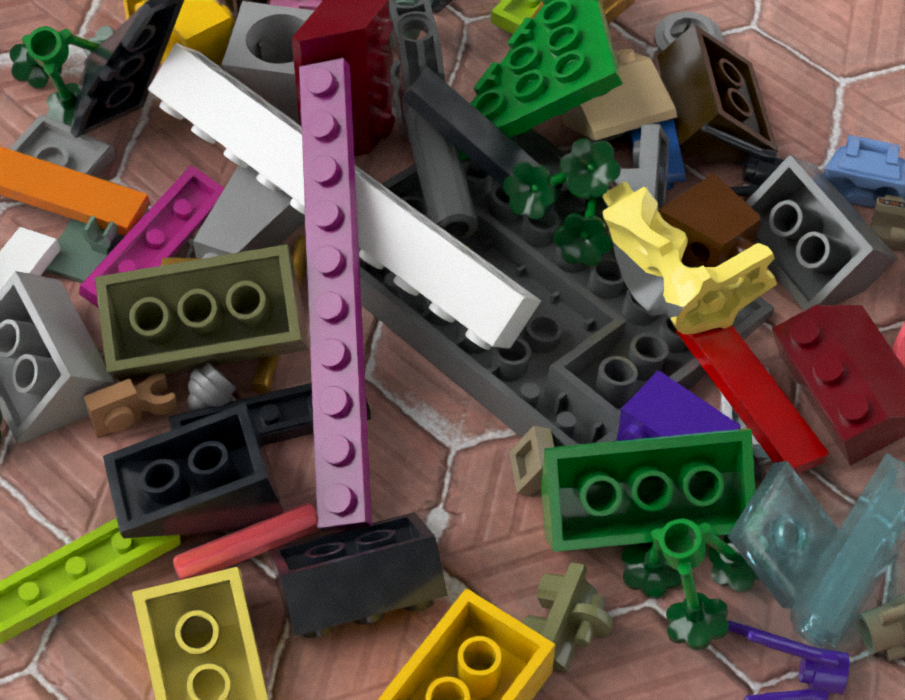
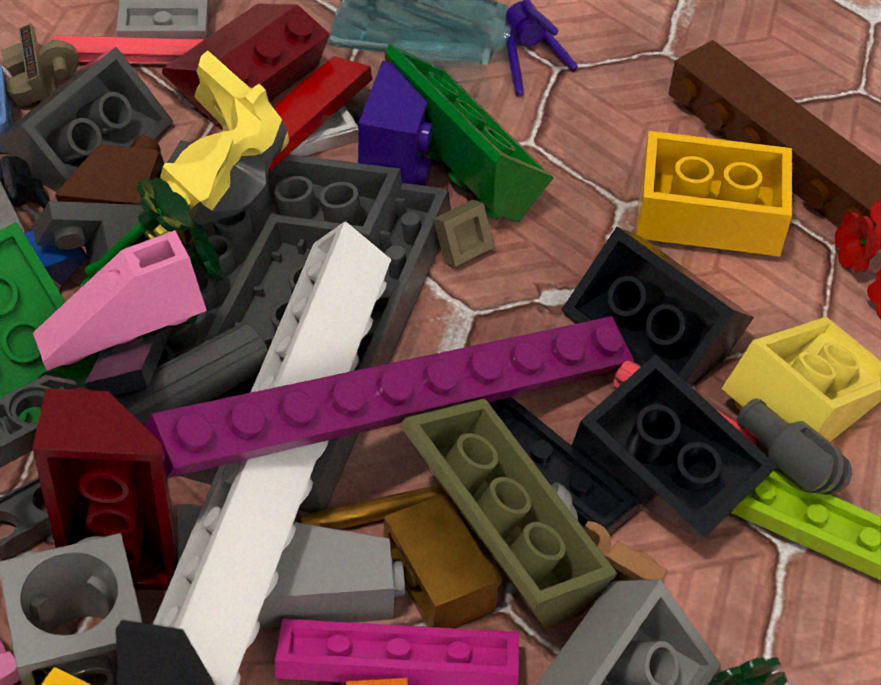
camera: 120 degrees left, 5 degrees down
olive hips [523,562,614,672] -> none
dark green plant [621,519,770,650] -> none
none -> bright pink slope [33,231,207,371]
none -> dark grey arm [737,398,852,495]

